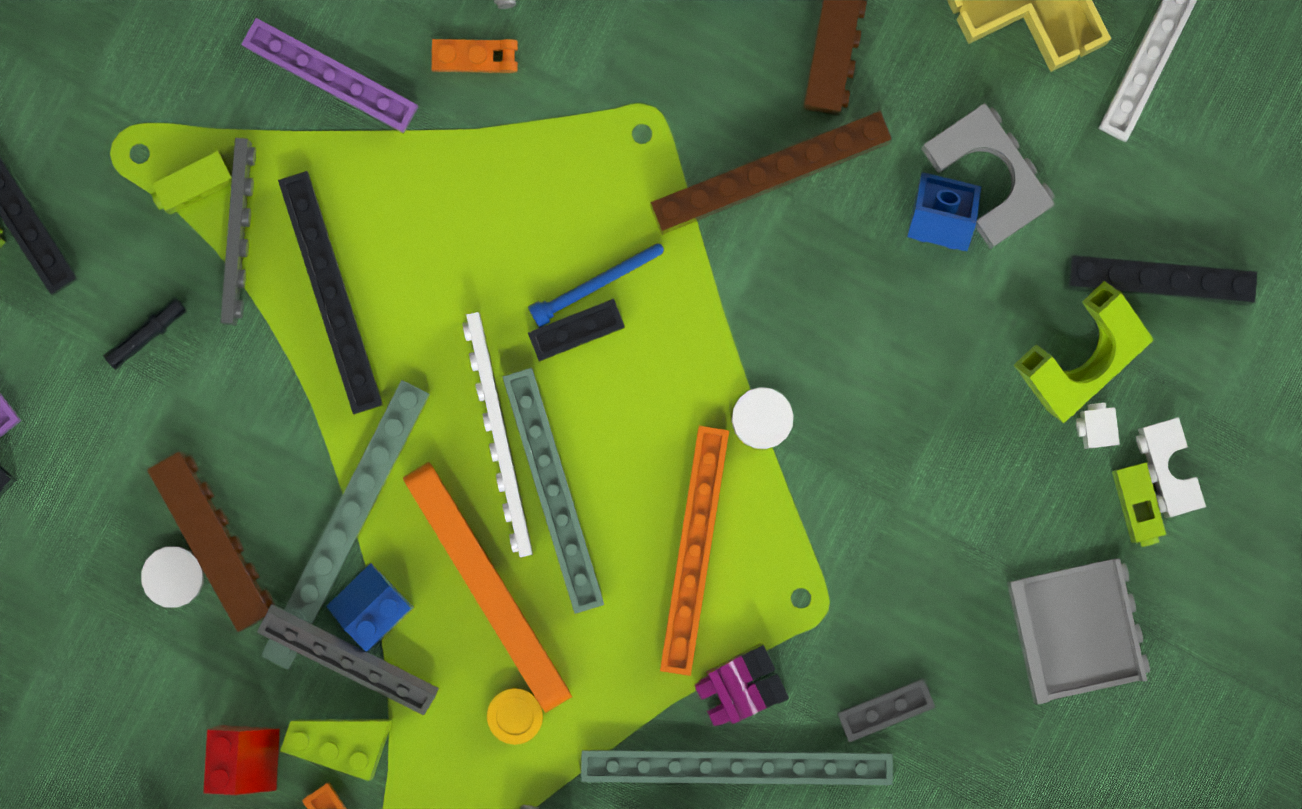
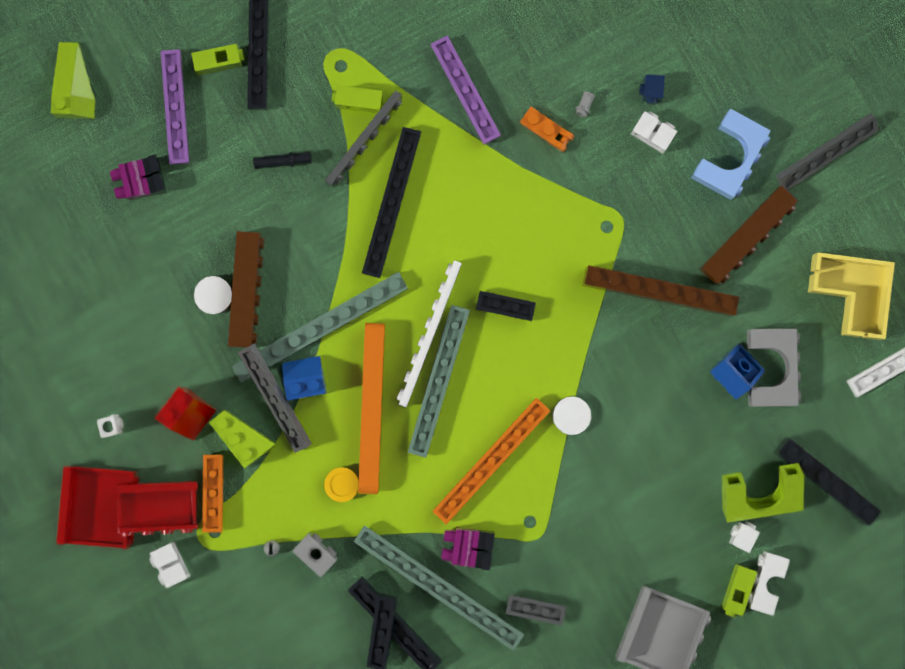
camera: 30 degrees right, 0 degrees up
blue piece [528,244,664,328] -> none

